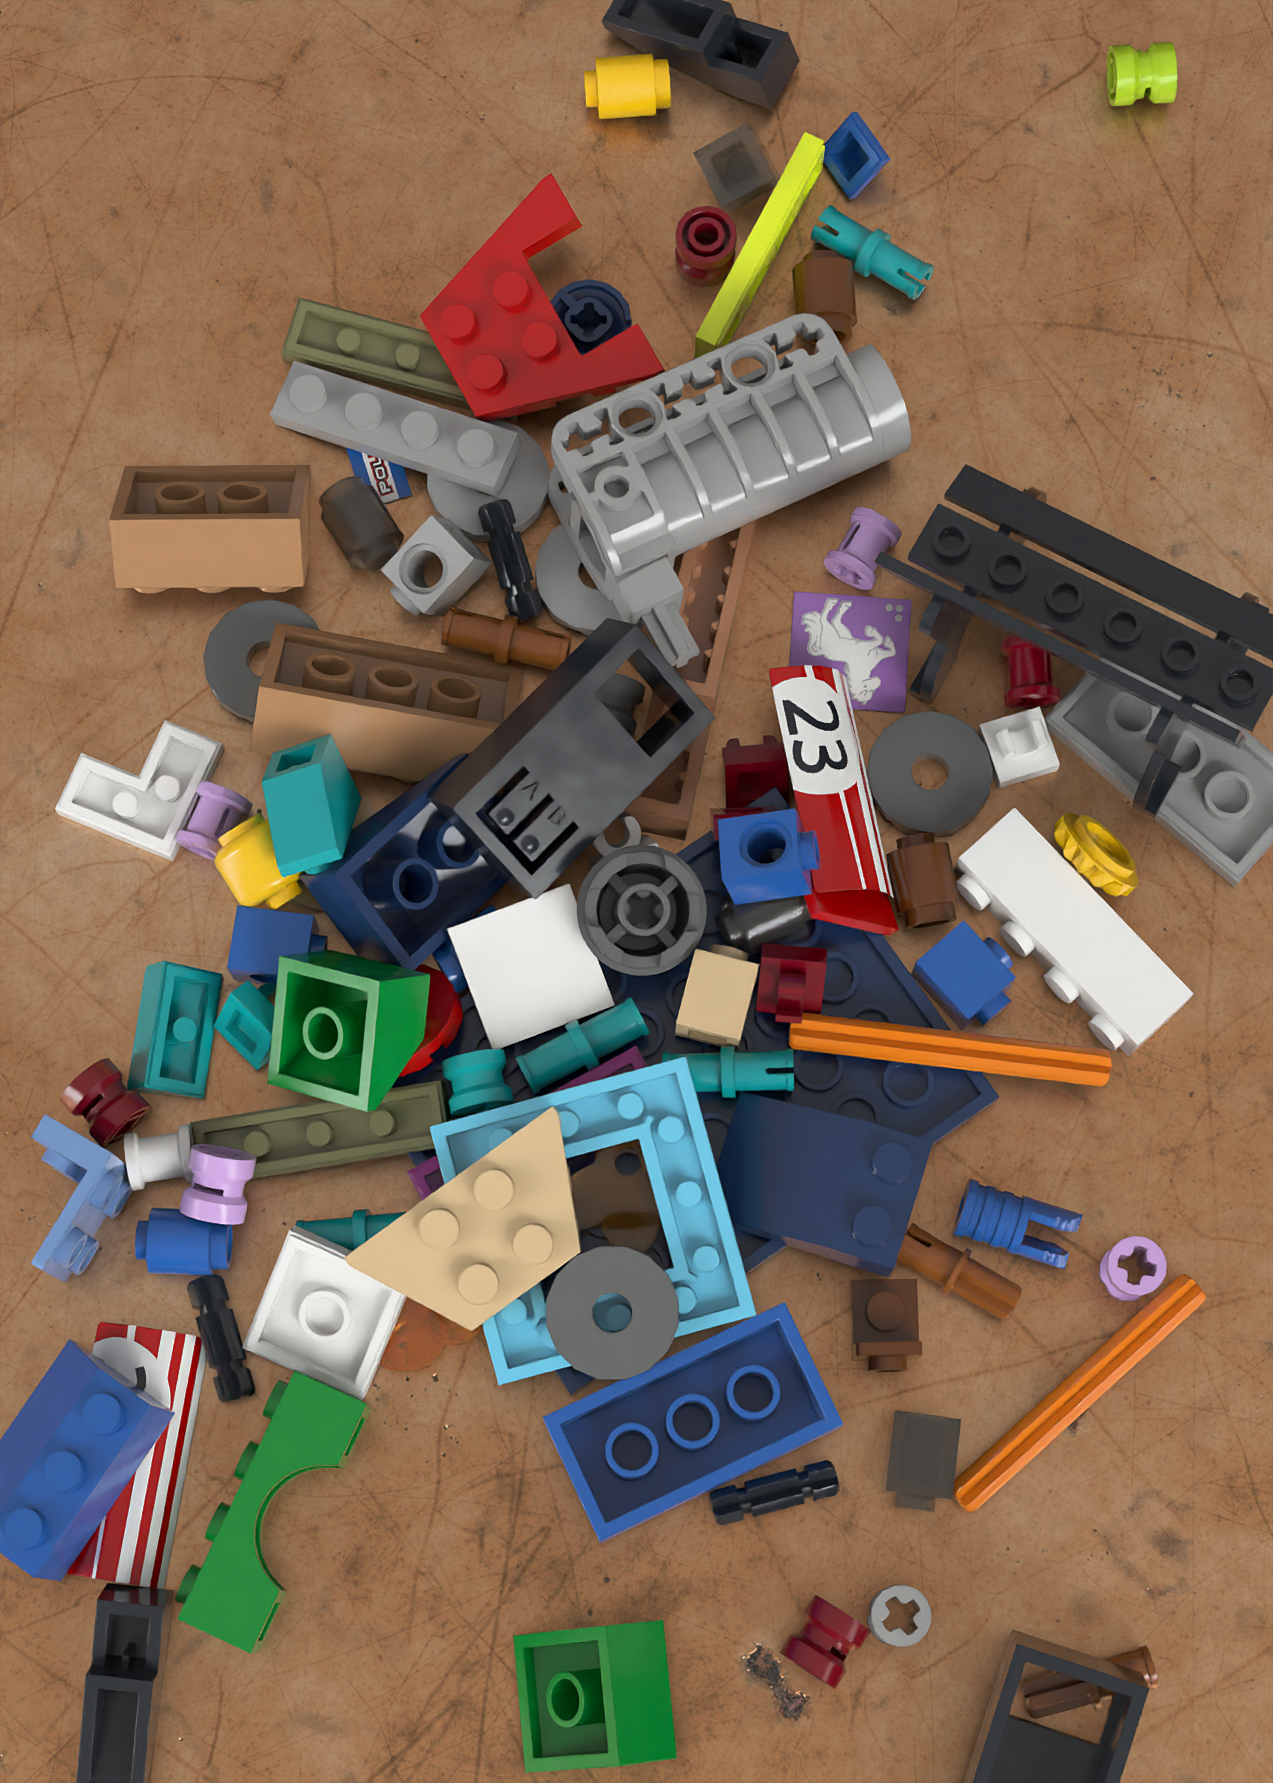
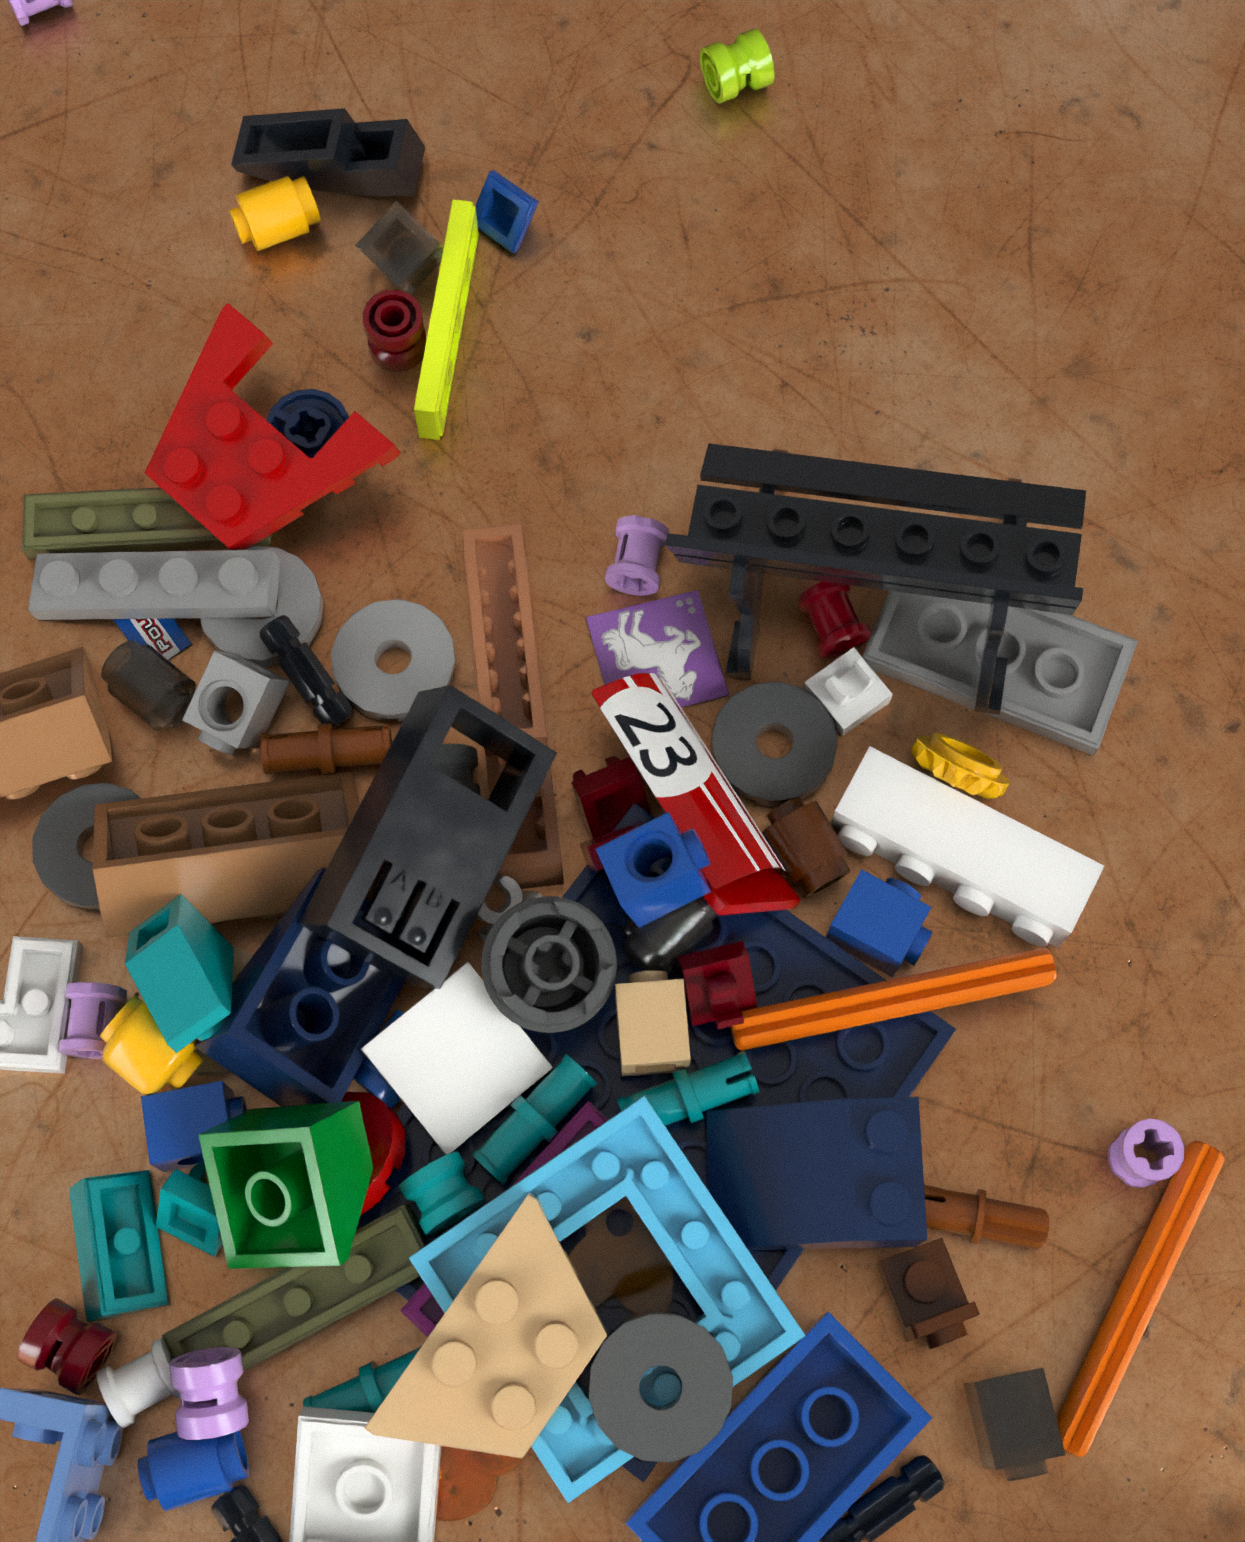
camera: 20 degrees left, 5 degrees down
light grey piece [547,313,911,669] -> none
reddish brown brick [792,250,857,347] -> none
teal pin [811,205,934,301] -> none
blue hinge [952,1179,1083,1269] -> none

